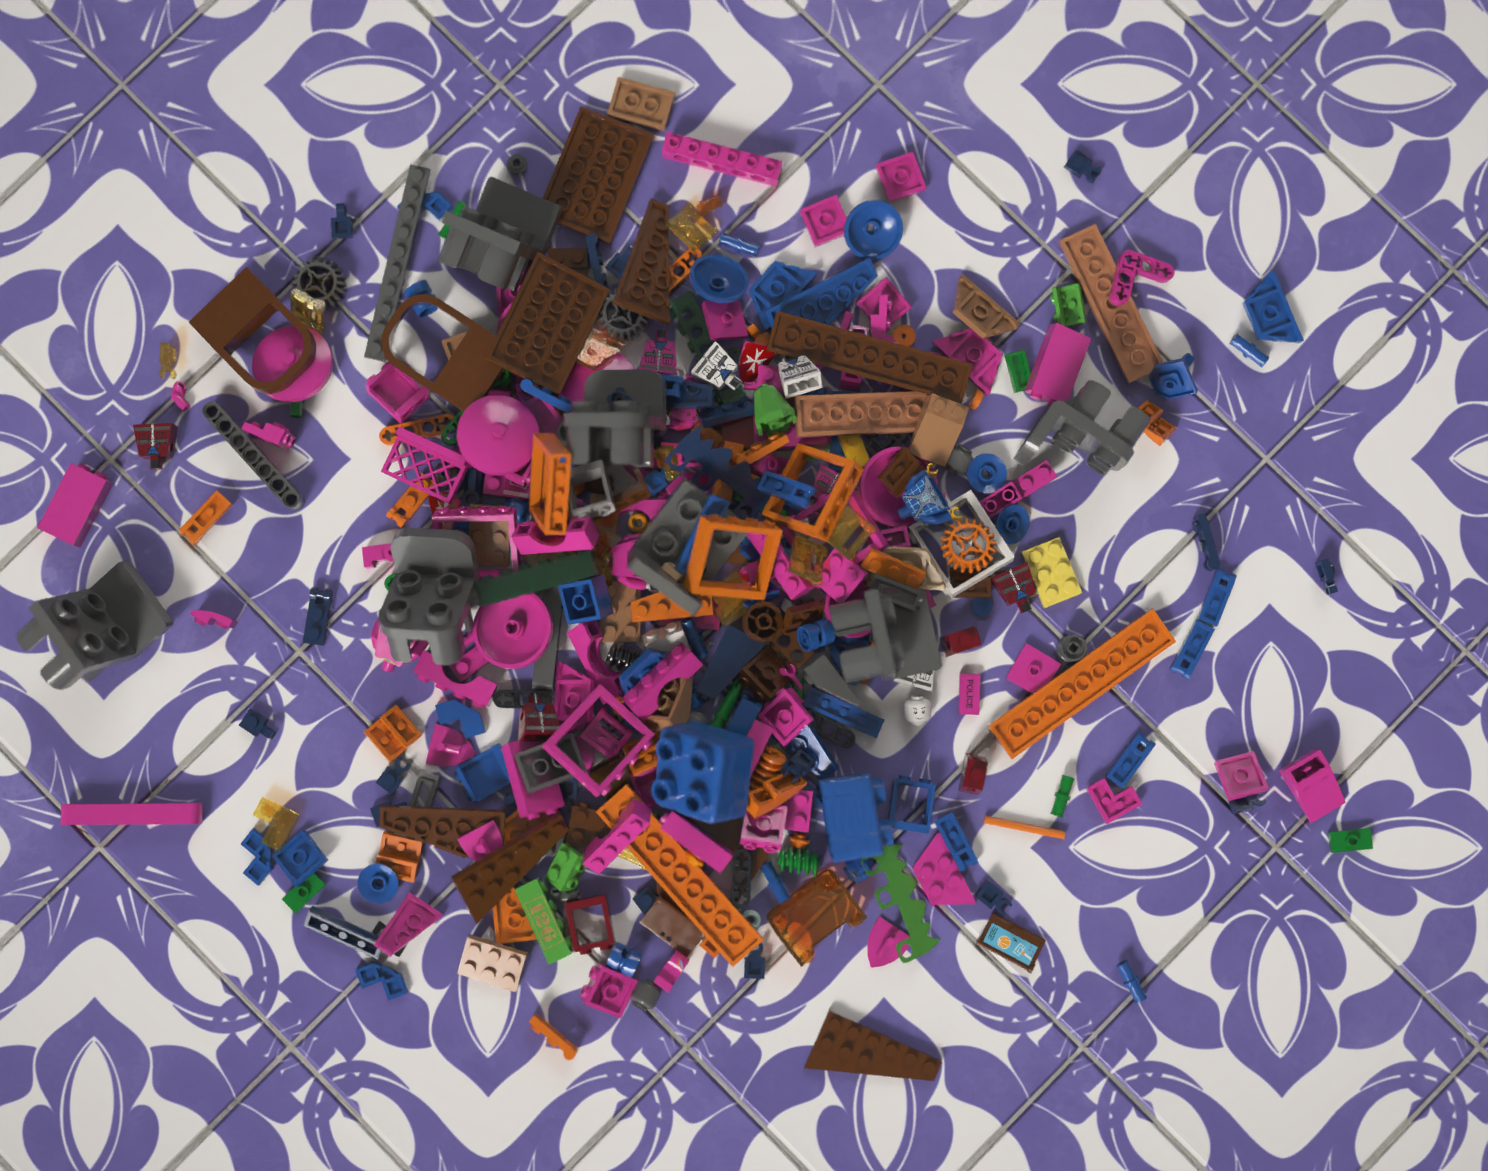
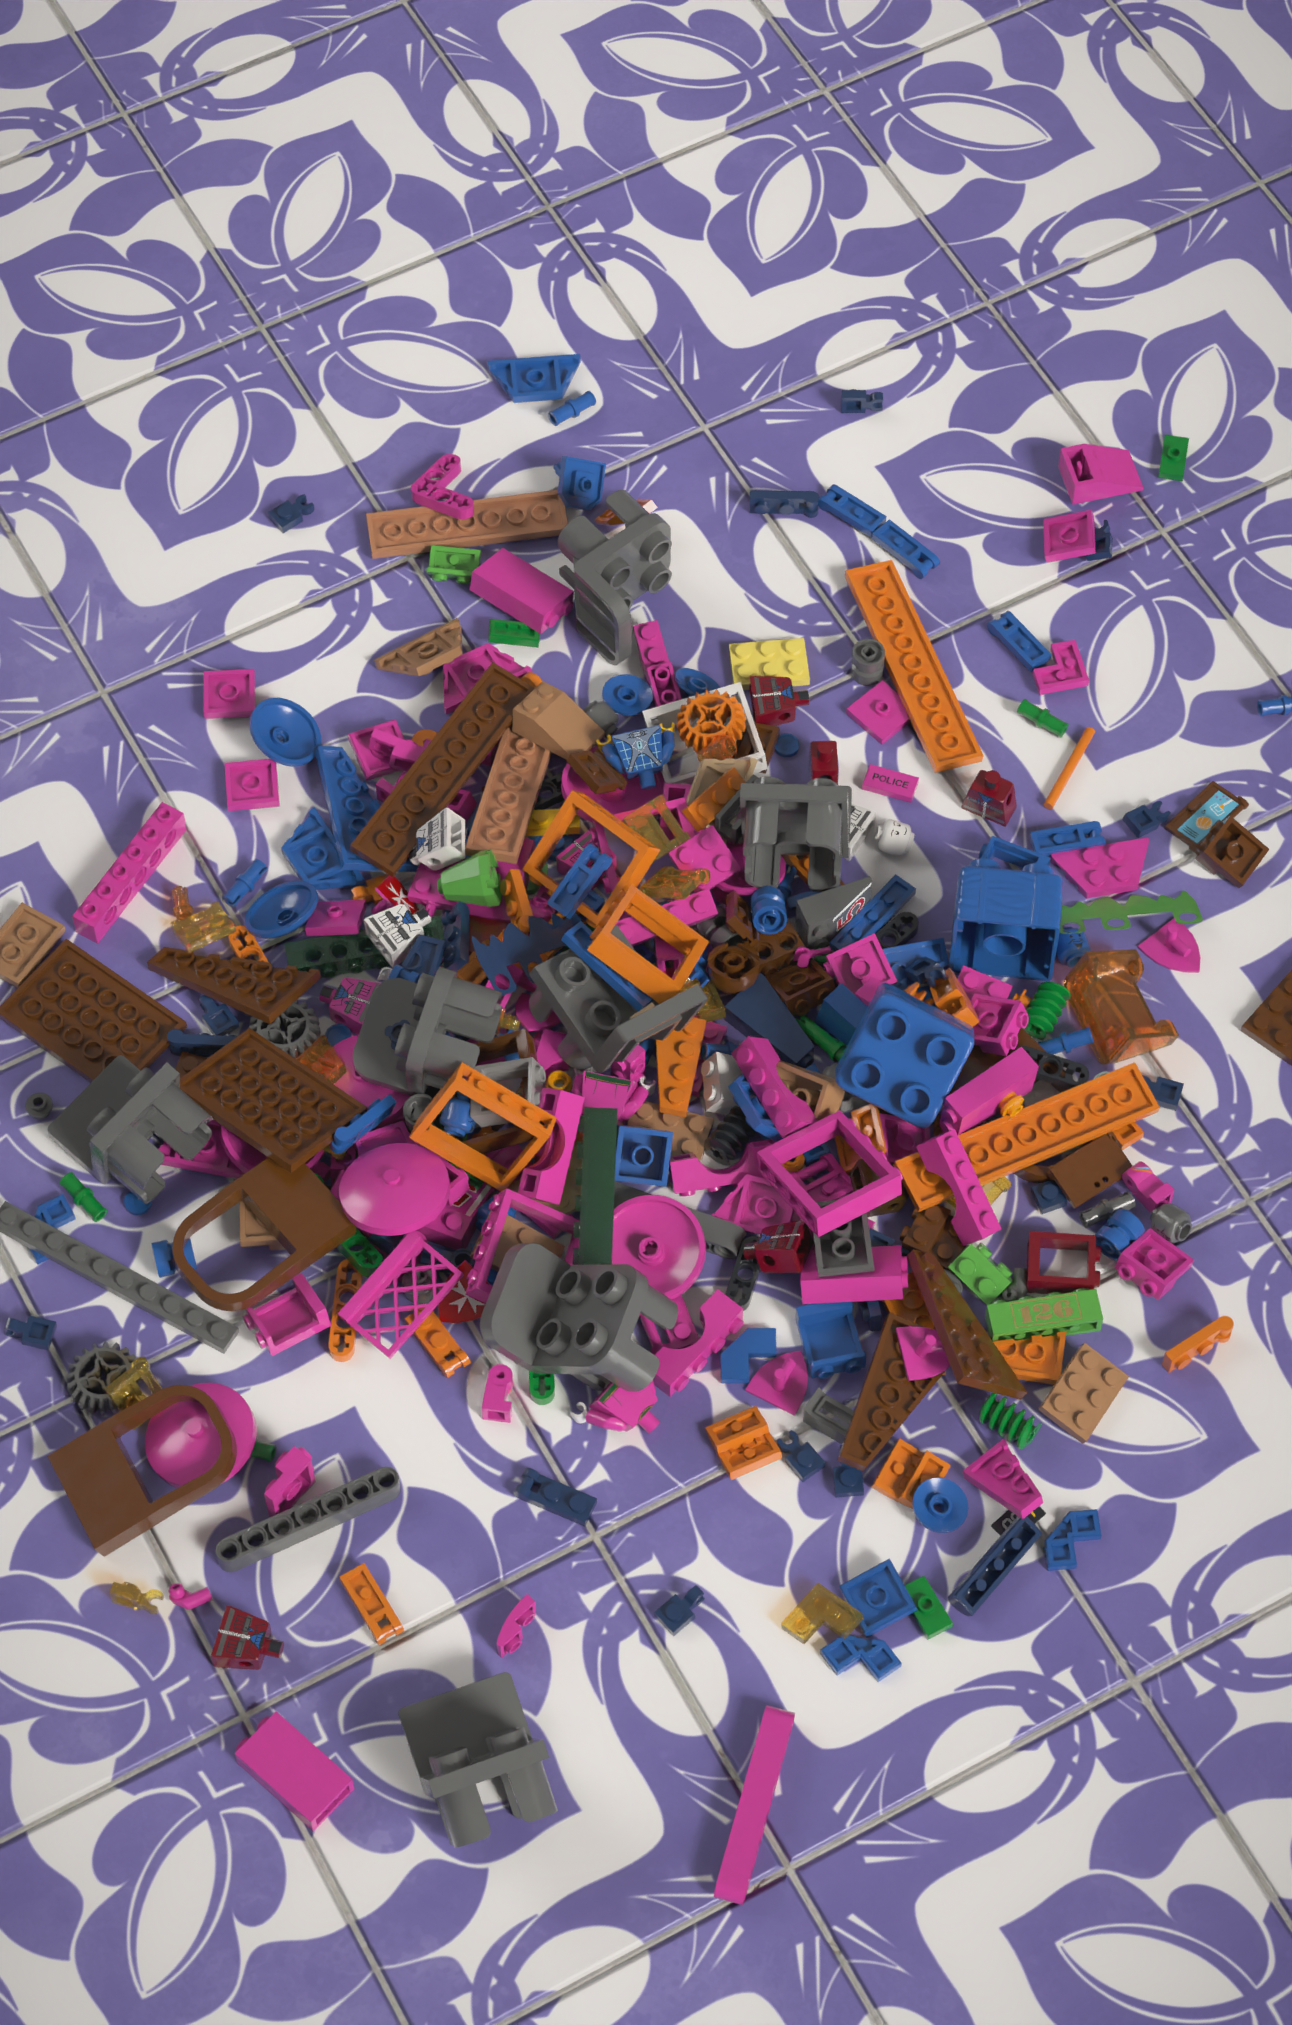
camera: 75 degrees left, 25 degrees down
none -> blue piece [325,1024,352,1048]
none -> clear orange cone [697,735,737,762]
none -> green piece [979,1392,1042,1450]
none -> dark grey pin [1079,1191,1136,1228]
none -> reddish brown plate [1195,816,1269,889]

